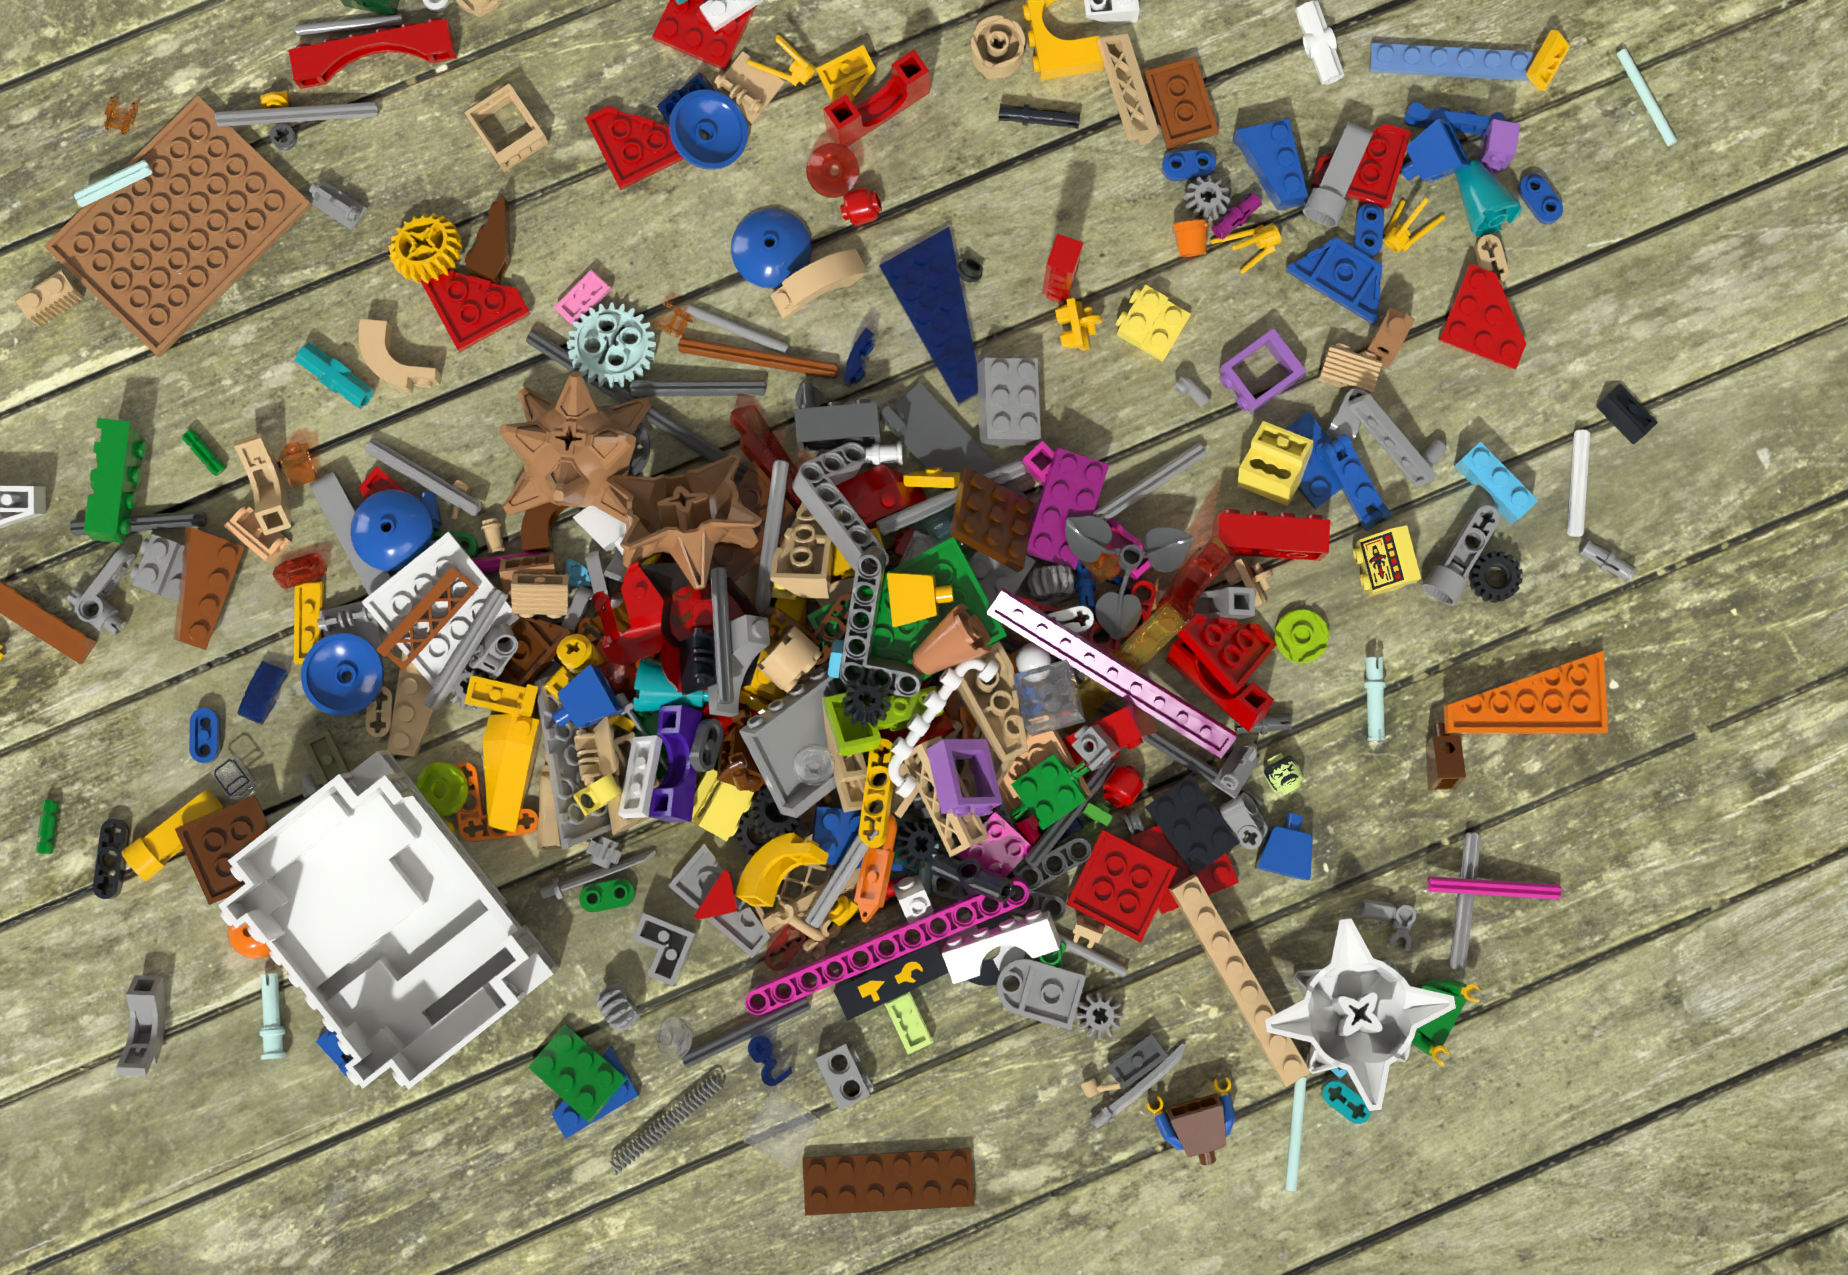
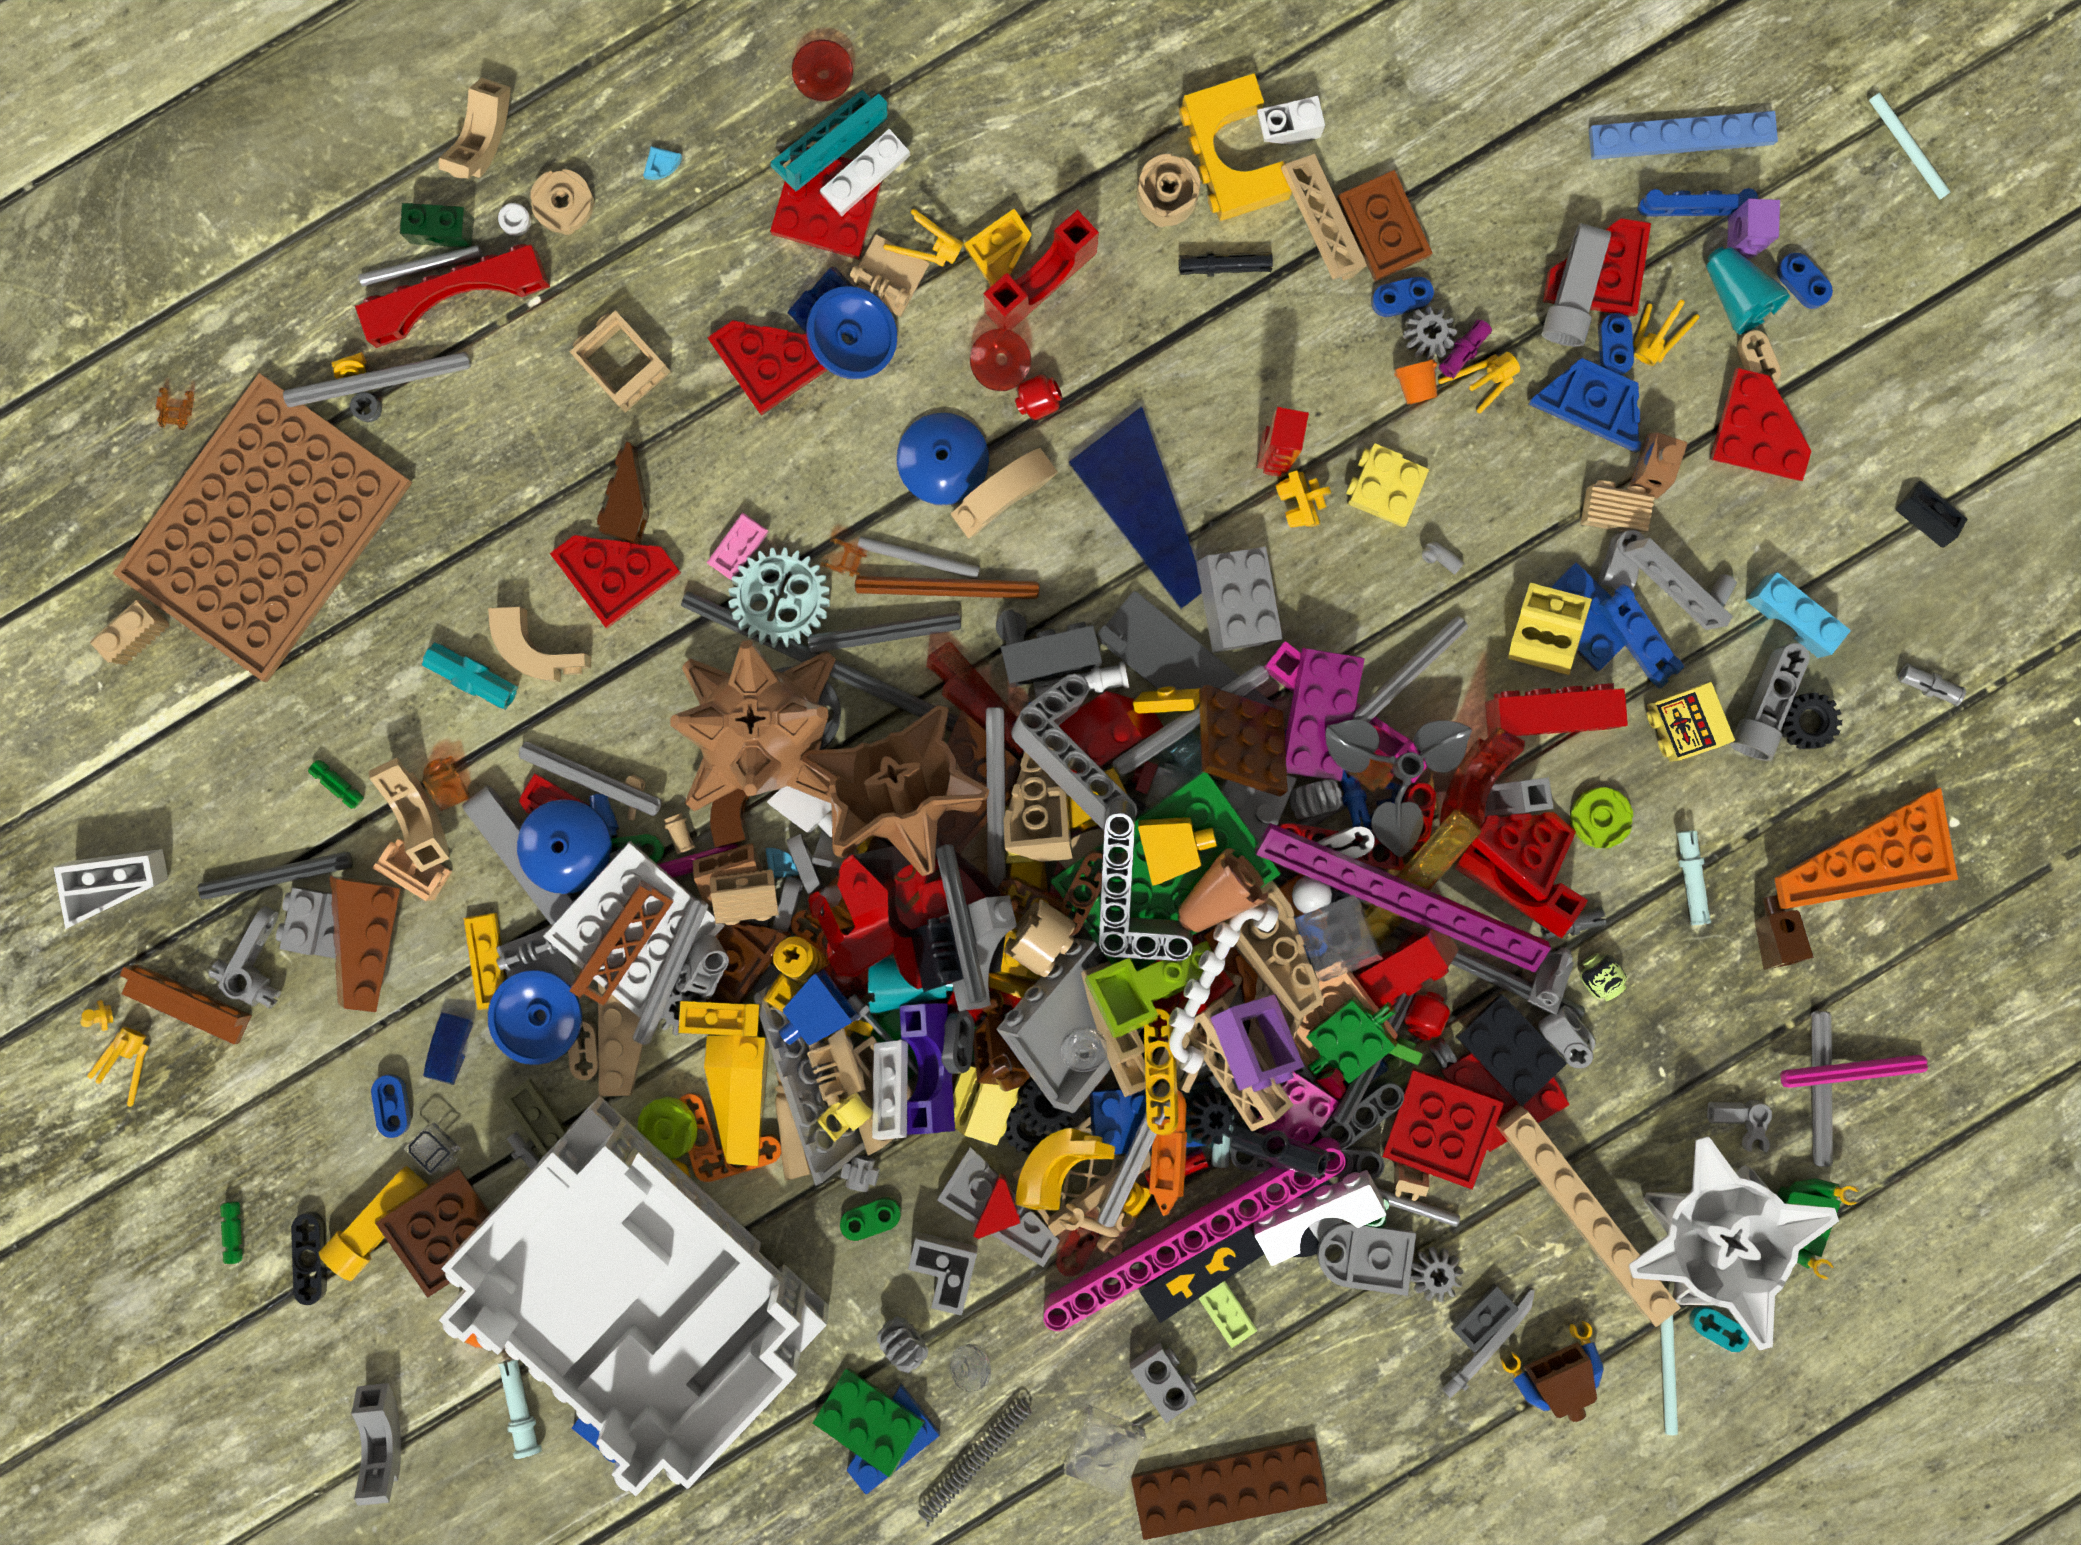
camera: 15 degrees left, 5 degrees up
light aqua axle [74,160,152,207] -> none
green wedge [84,418,148,543] -> none
clear red beam [273,553,328,589] -> none
light grey hinge [308,180,367,230] -> none
yellow gear [388,213,463,284] -> none
light grey sword [540,849,656,900] -> none
dark grey axle [681,996,811,1068] -> none
clear blue leg [748,1035,794,1086] -> none
medium azure tile [828,639,844,678] -> none
black gear [842,679,891,729] -> none
clear blue slope [844,328,875,388] -> none
white bracket [892,875,933,923] -> none
pearl dark grey plate [956,258,983,283] -> none
light grey brick [1072,724,1120,771] -> none
tan hand [1081,1077,1122,1097] -> none
medium lavender window [1219,328,1306,415] -> none
tan hips [1224,558,1274,607] -> none
blue wedge [1233,119,1308,211] -> none
blue torso [1255,813,1313,881] -> none
white piece [1295,1,1344,85] -> none
blue torso [1401,119,1471,182] -> none
yellow plate [1526,30,1570,91] -> none
white axle [1567,429,1590,537] -> none

